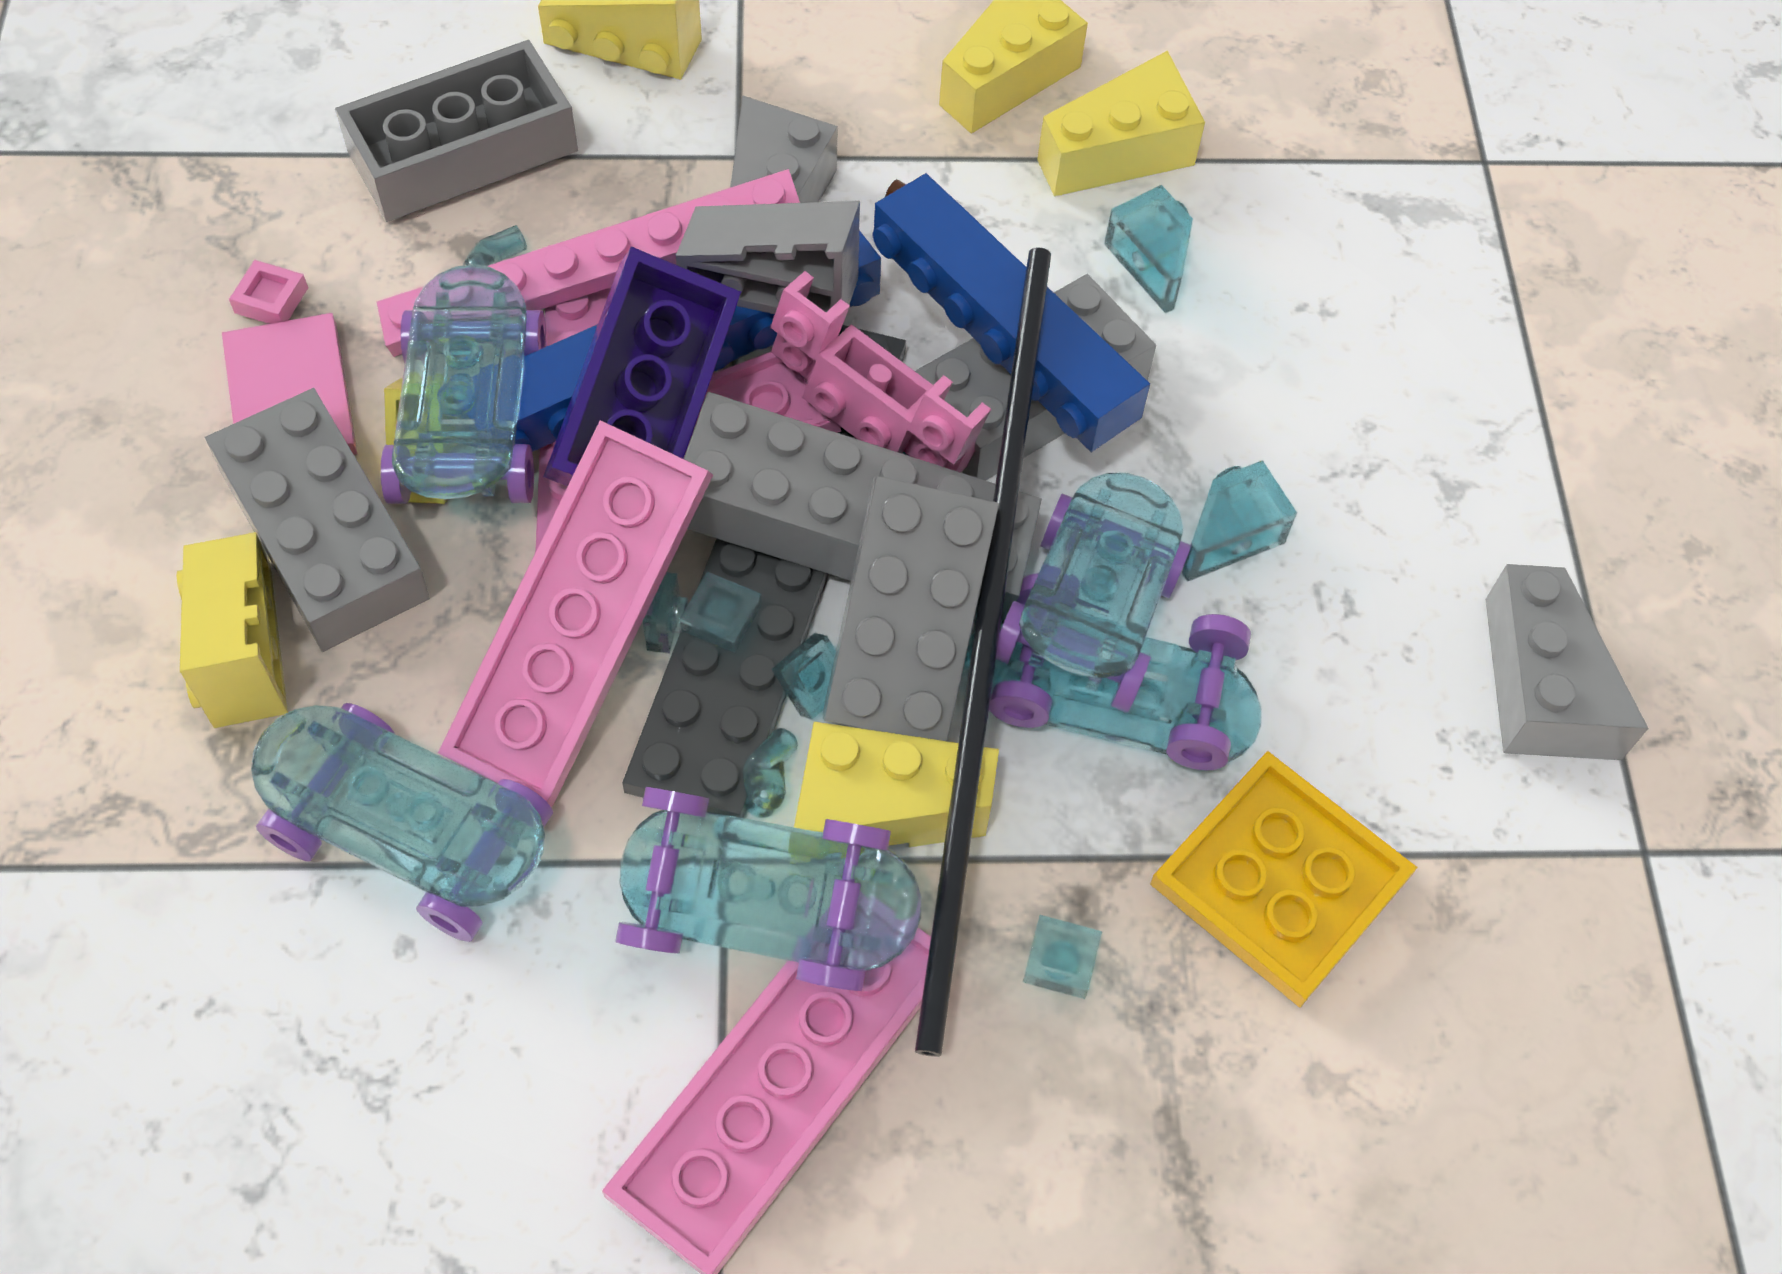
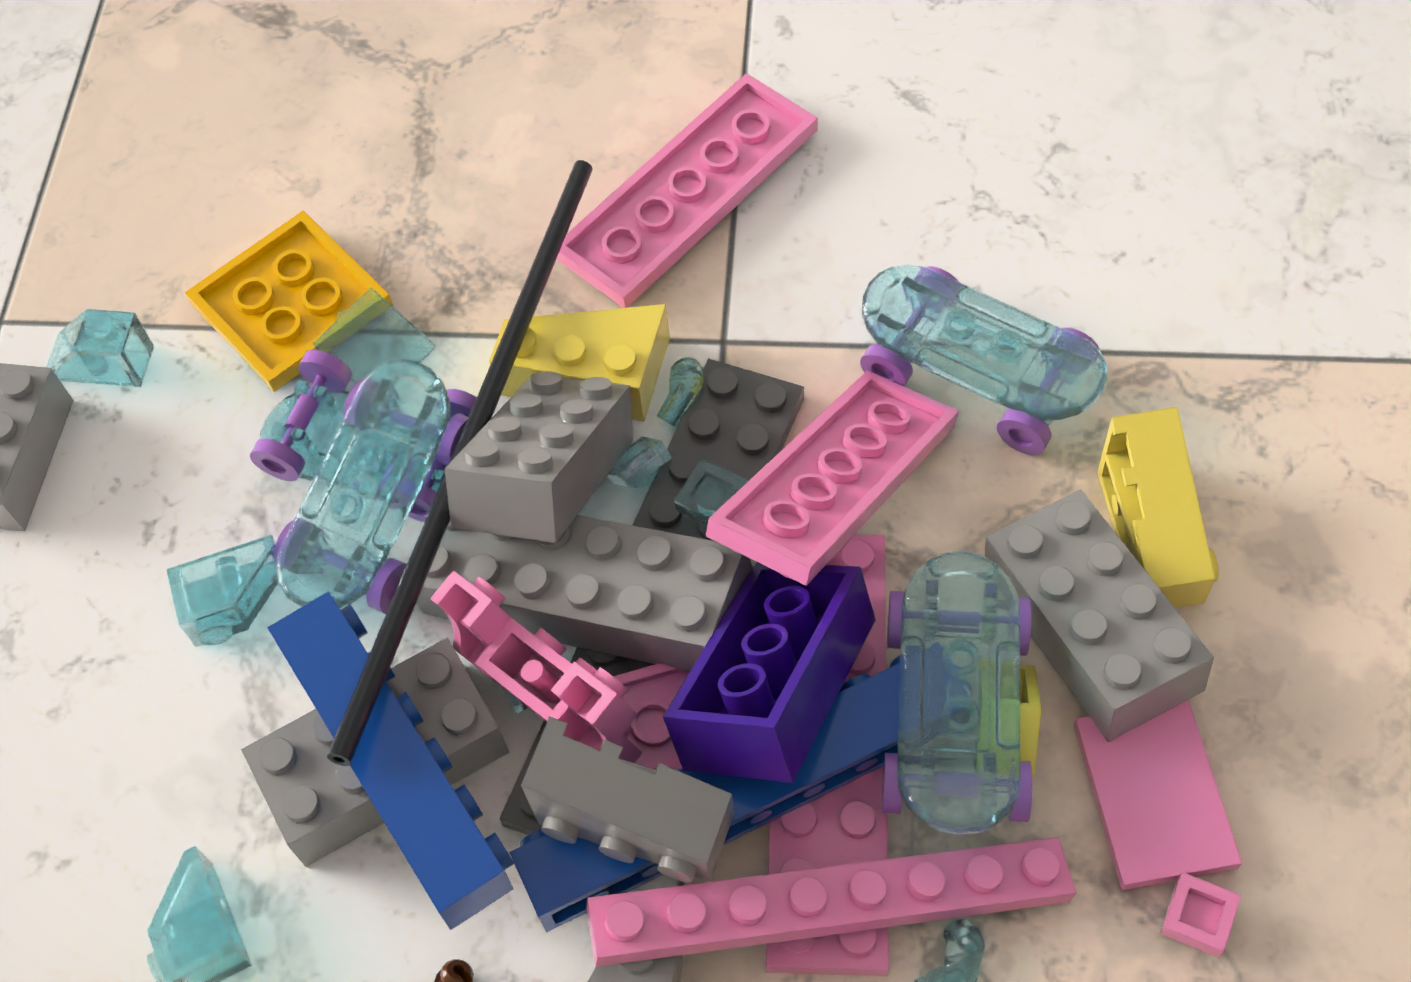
camera: 165 degrees left, 0 degrees up
clear light blue piece [615,787,922,991] -> none
clear light blue plate [1023,915,1102,999] -> none
none -> clear light blue slope [46,309,154,387]
none -> clear light blue piece [313,287,436,394]

